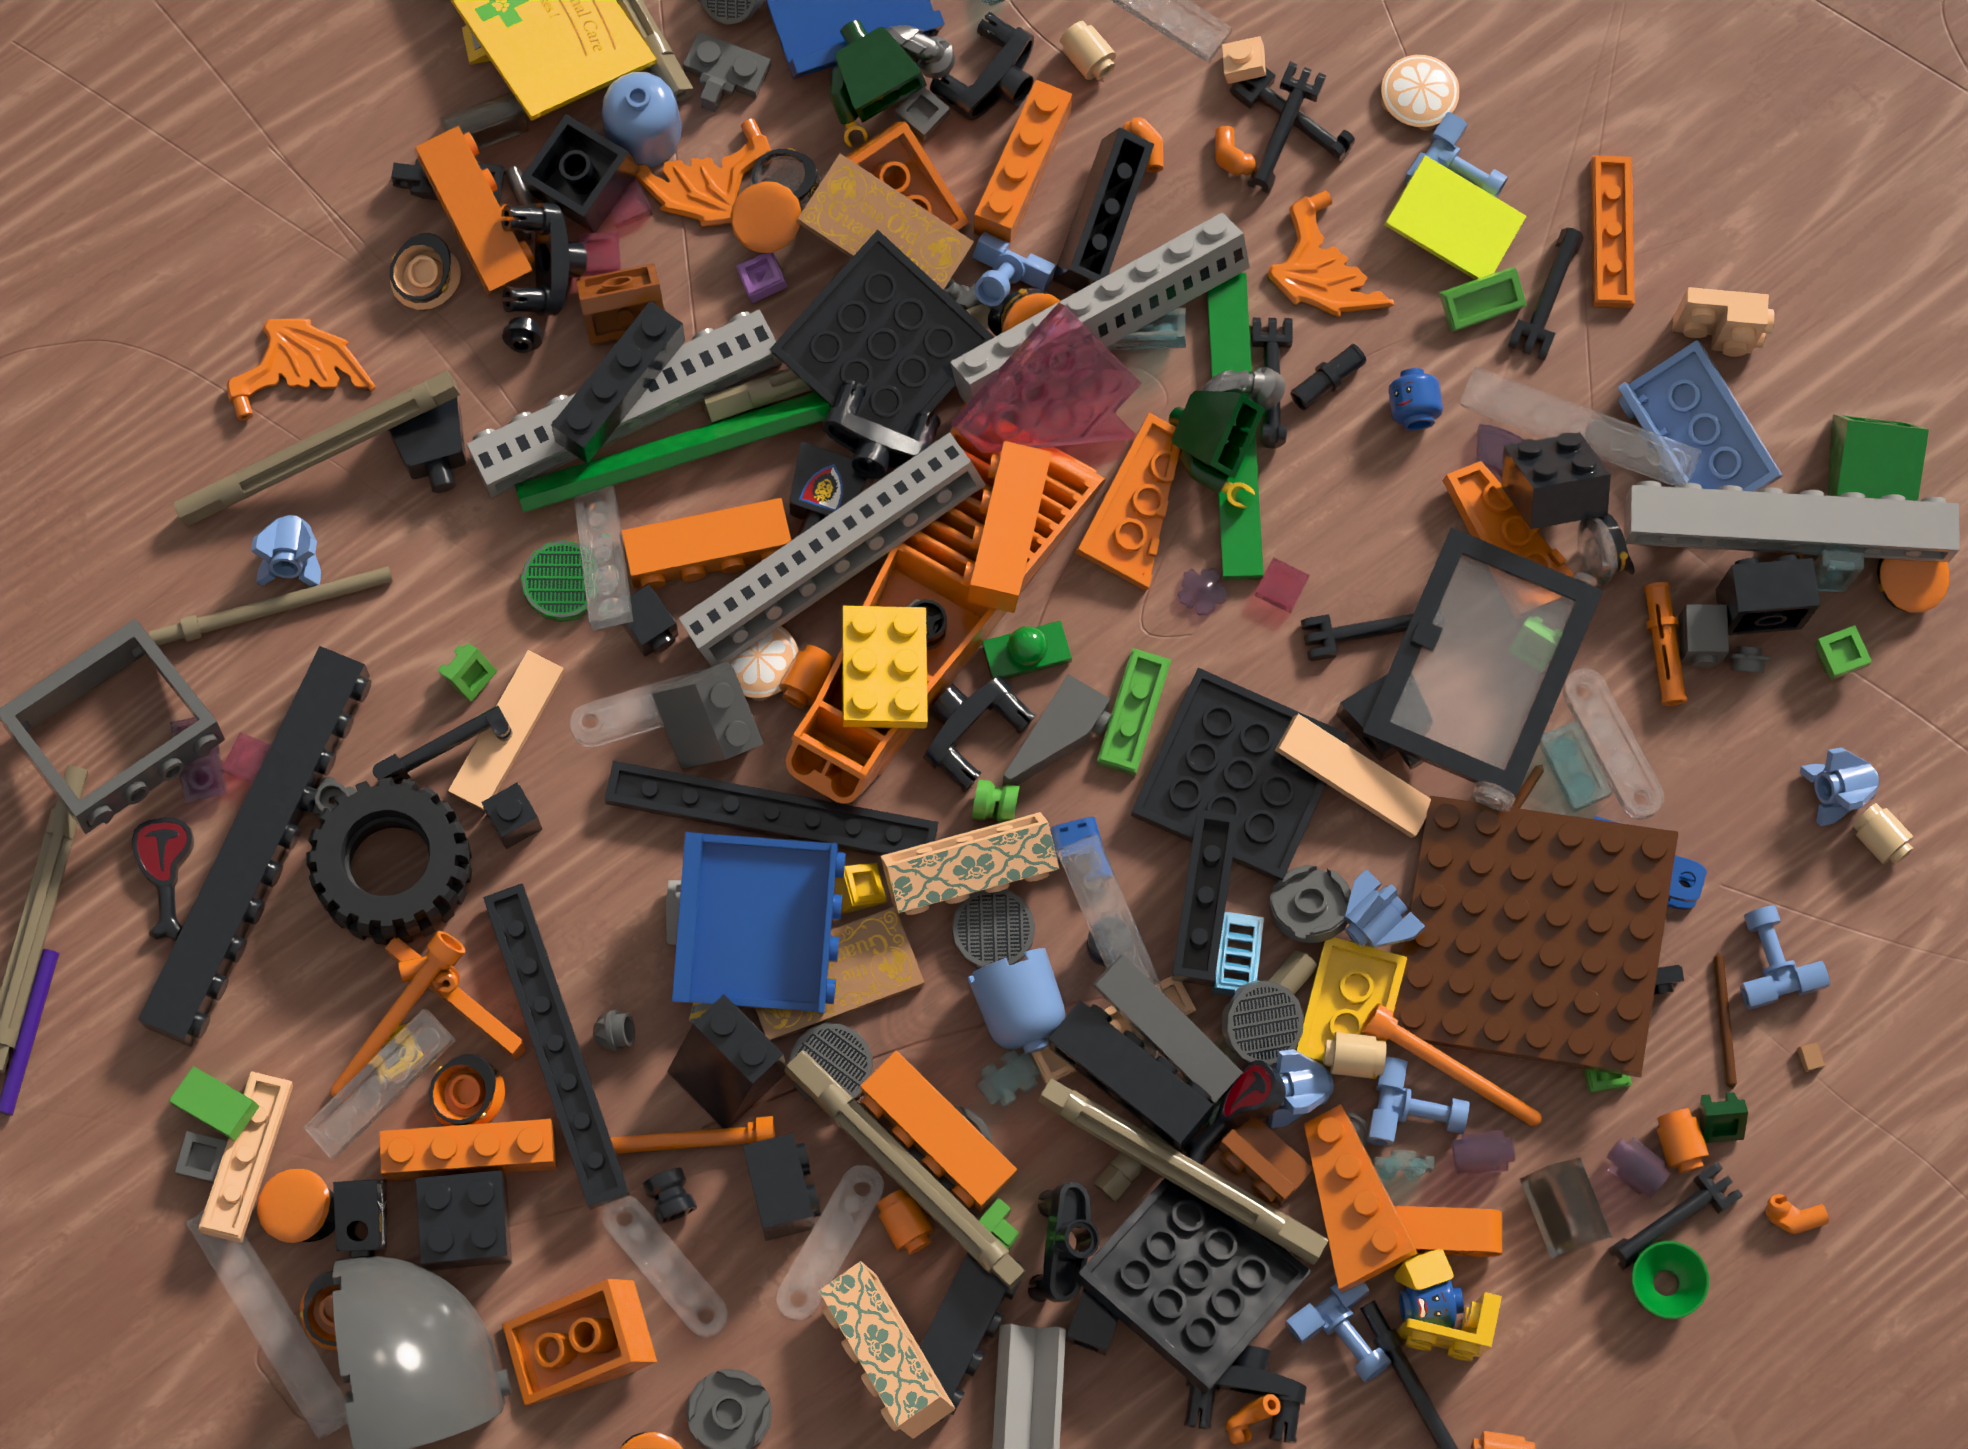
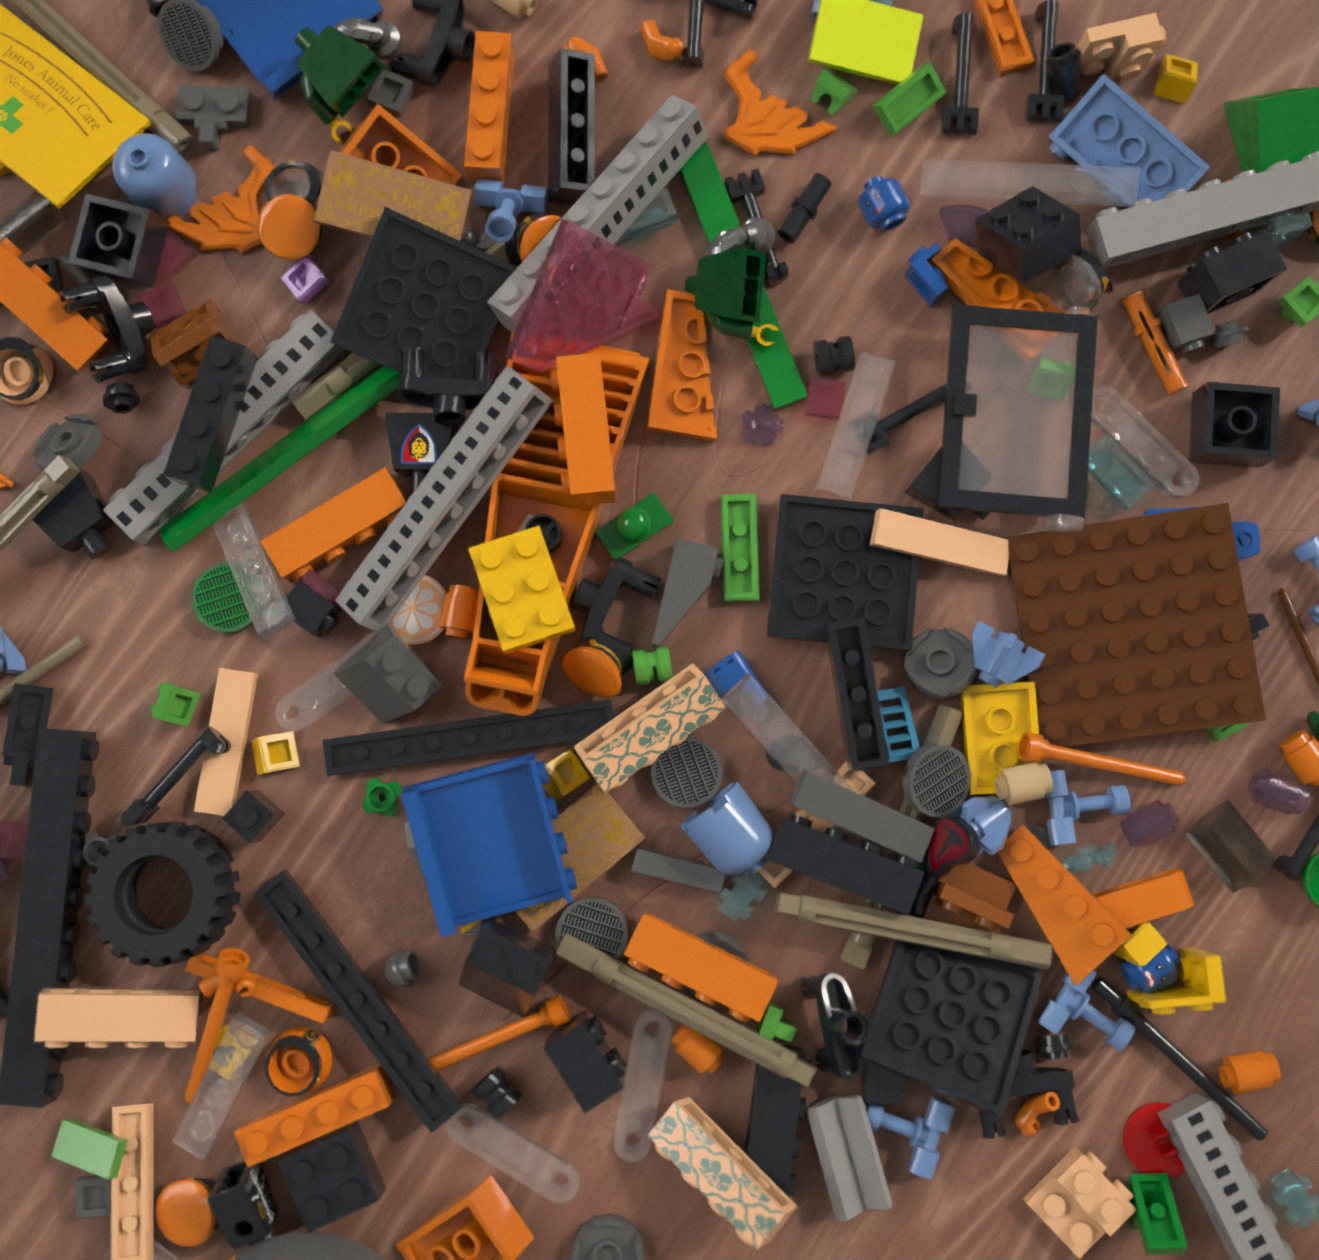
camera: 15 degrees left, 10 degrees up
none -> black hinge [2,683,54,786]
none -> dark grey tile [33,414,102,471]
none -> light nougat brick [35,988,200,1048]
none -> yellow slope [251,731,300,775]
none -> clear pink tile [302,568,341,605]
none -> green plate [362,778,402,817]
none -> orange piece [562,639,633,698]
none -> dark grey piece [632,847,725,893]
none -> bright green tile [811,69,858,116]
none -> black wheel [813,335,855,376]
none -> clear plate [816,351,896,499]
none -> medium blue bar [865,1095,956,1179]
none -> blue bracket [904,243,948,307]
none -> black hinge [1025,0,1064,122]
none -> black plate [1036,1034,1074,1060]
none -> black cone [1045,42,1082,100]
none -> yellow slope [1154,54,1198,103]
none -> black brick [1189,382,1280,468]

